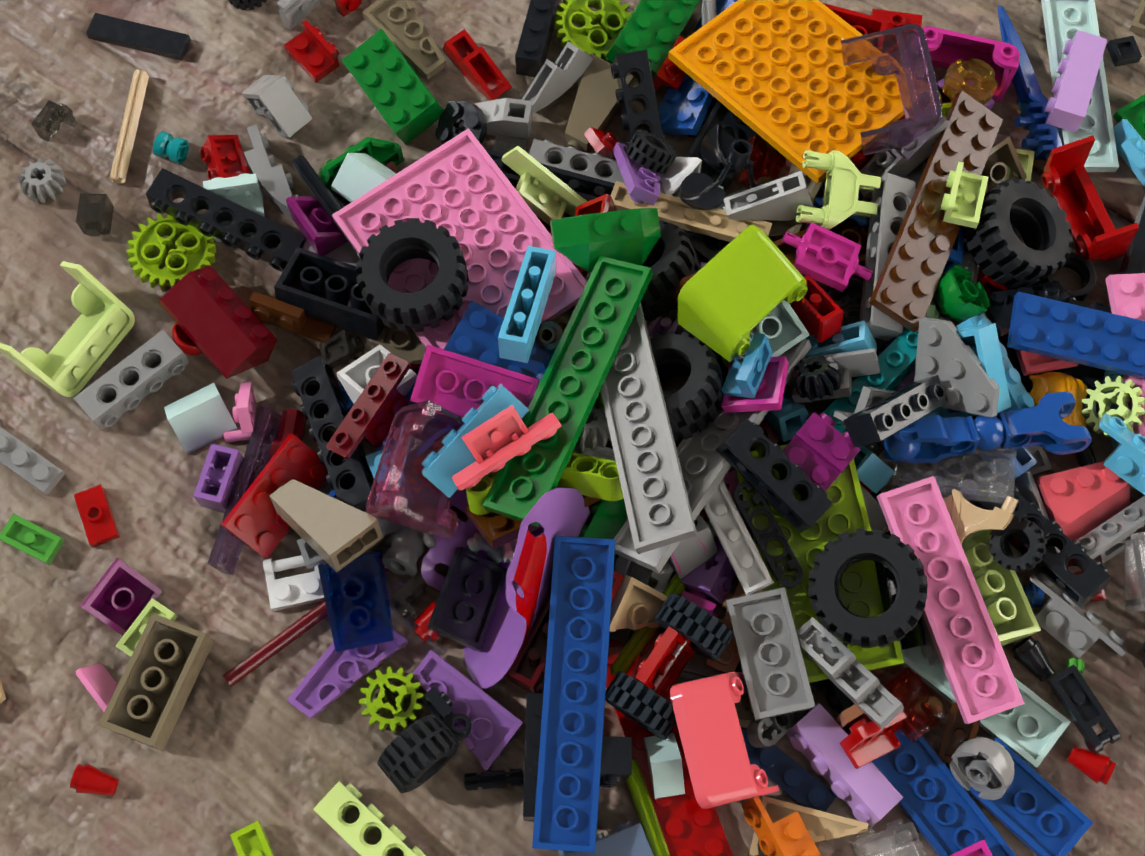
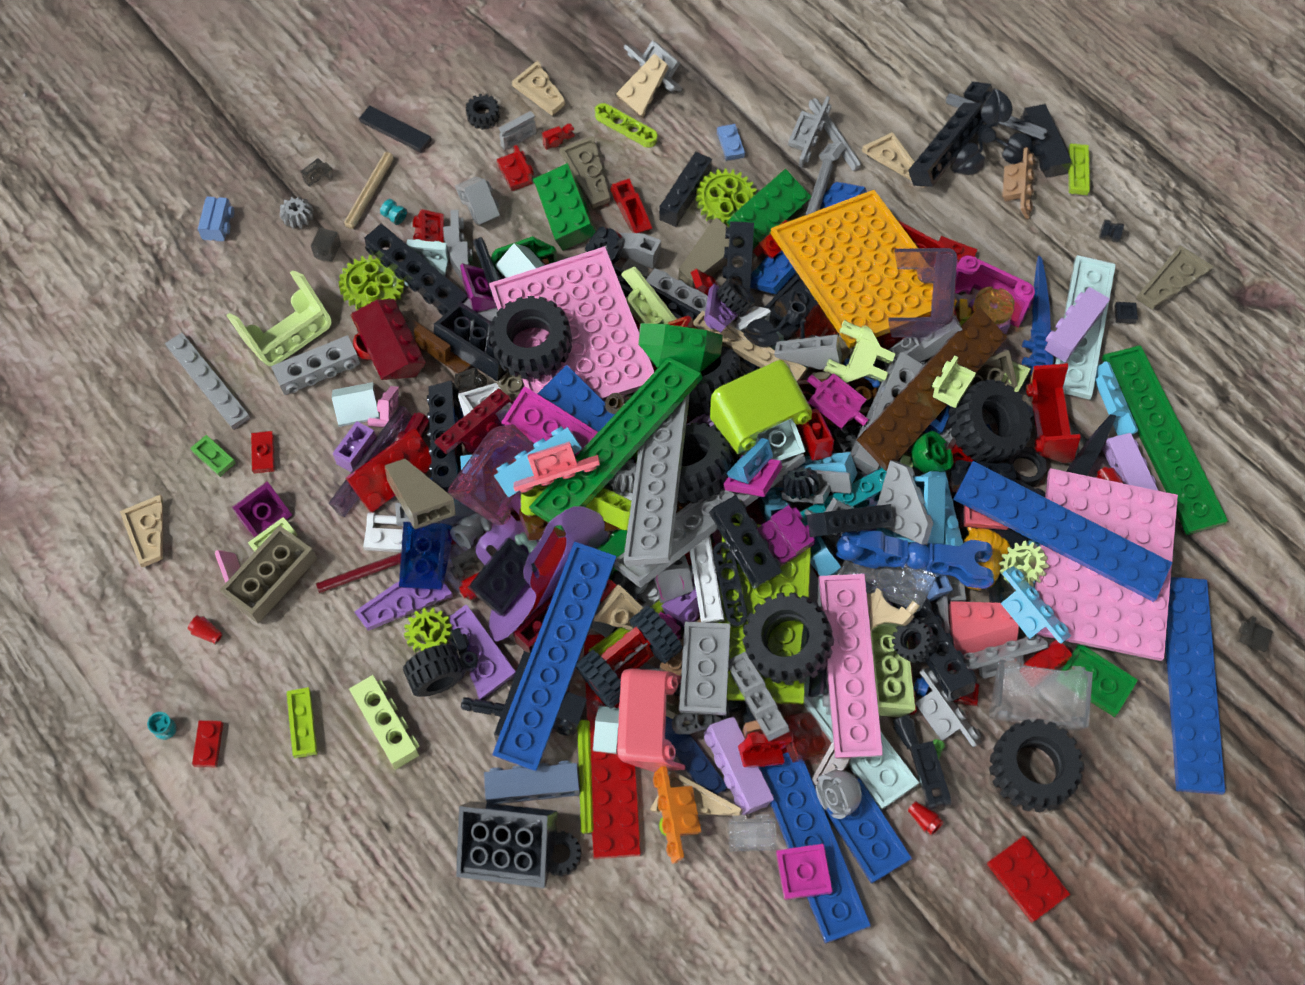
camera: 15 degrees right, 5 degrees down
medium azure brick [498,246,556,363] -> none
light grey slope [521,41,594,113] -> none

